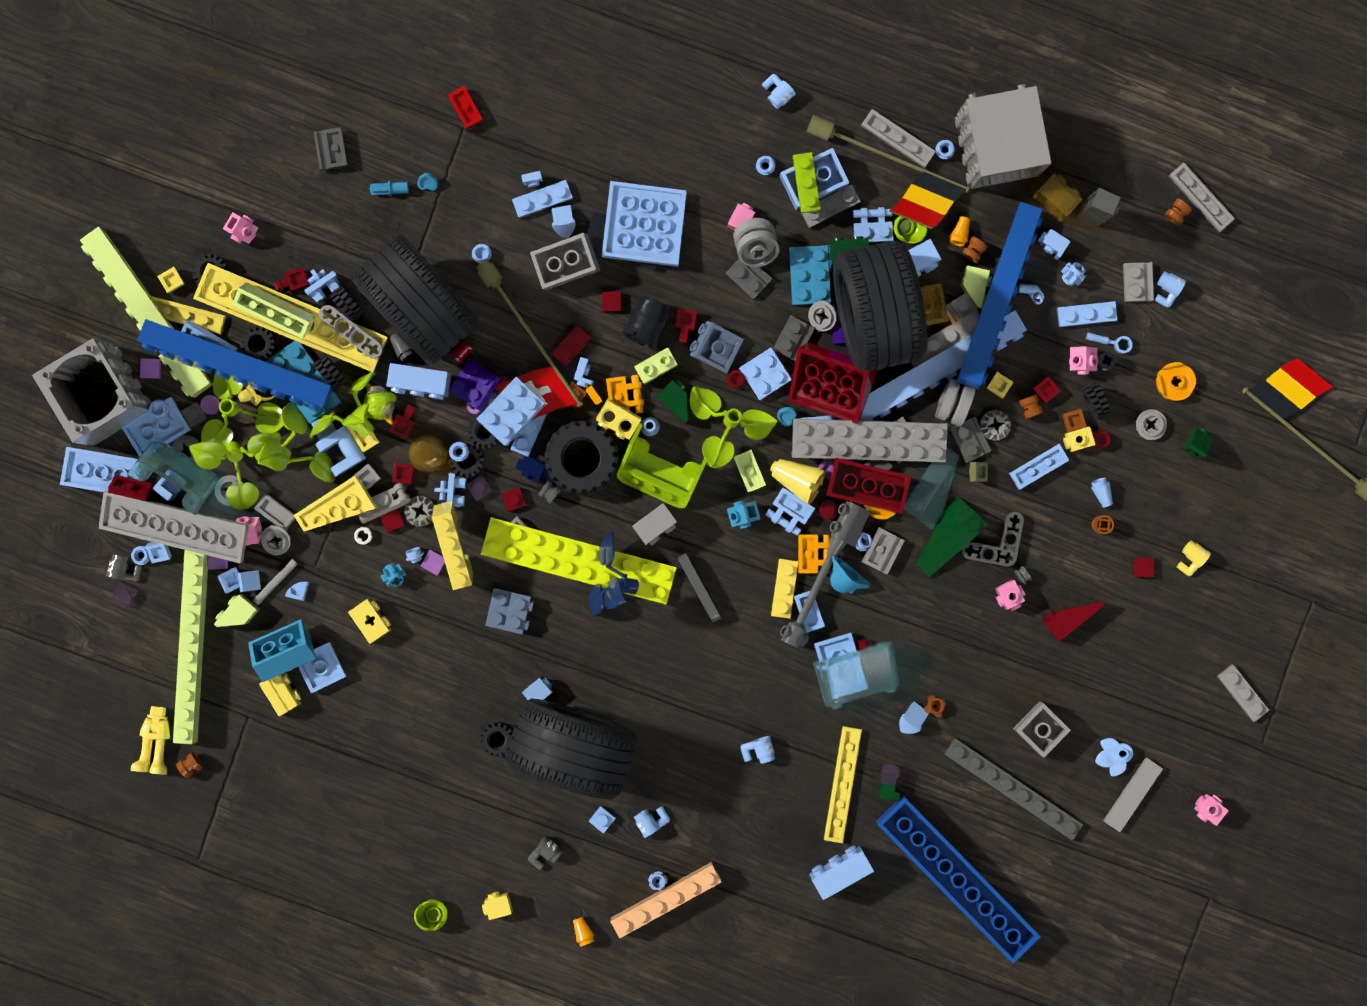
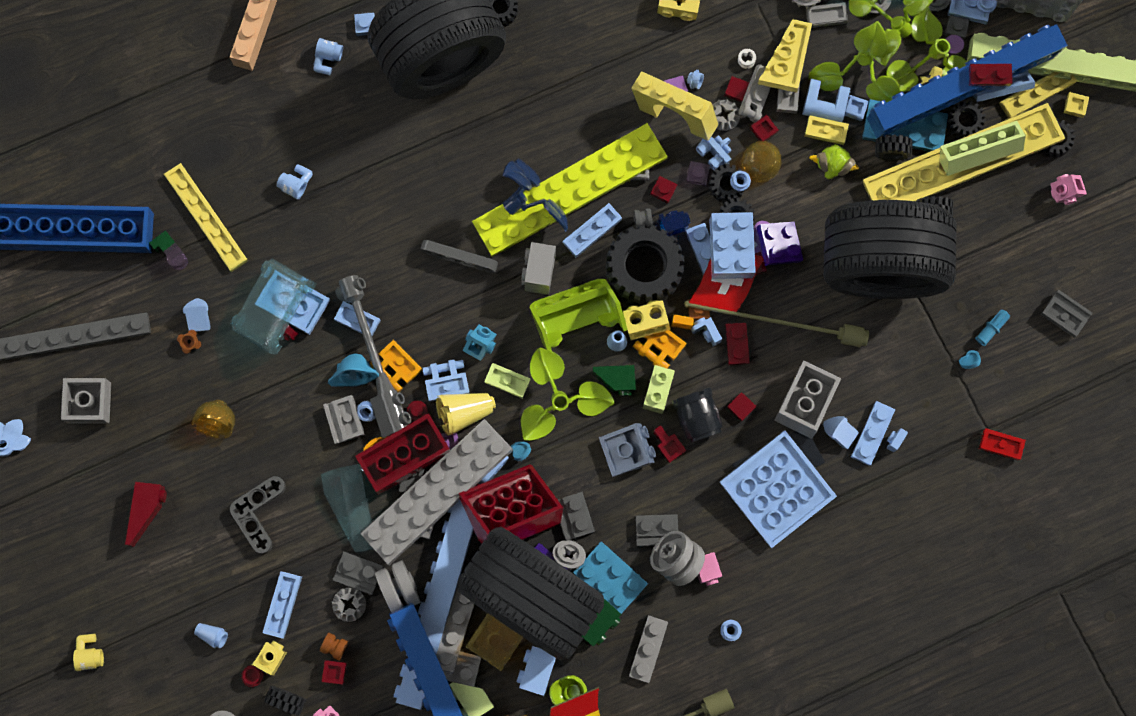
camera: 130 degrees right, 10 degrees down
medium lavender tile [140,359,161,379] -> none
dark red plate [274,267,310,292] -> none
light blue hips [305,269,341,303] -> none
lime plant [310,371,376,438] -> none
light grey beam [319,305,383,359] -> none
dark azure gear [381,564,406,587] -> none
light blue brick [386,363,452,400] -> none
dark red plate [389,404,417,440] -> none
dark red bush [449,339,475,364] -> none
light blue plate [472,244,491,263] -> none
sand blue plate [485,588,534,634] -> none
light blue brick [522,677,553,700] -> none
light blue plate [648,871,667,890] -> none
dark red plate [726,370,745,389] -> none
light blue plate [739,347,792,400] -> none
light blue piece [762,74,796,109] -> none
light yellow plate [771,559,798,618] -> none
light blue brick [780,148,849,210] -> none
lime plate [793,152,821,213] -> none
light blue brick [810,845,874,900] -> none
light blue plate [853,207,893,243] -> none
dark green wedge [916,497,987,577] -> none
olive plate [969,462,988,482] -> none
light yellow plate [986,372,1013,399] -> none
bright pink brick [995,580,1025,611] -> none
dark grey bush [1014,566,1032,585] -> none
dark orange plate [1062,409,1087,433] -> none
dark orange wheel [1092,515,1114,534] -> none
dark red tile [1133,558,1154,577] -> none
none -> clear yellow cylinder [192,400,236,438]
none -> light blue plate [563,203,622,258]
none -> dark red plate [969,64,1012,86]

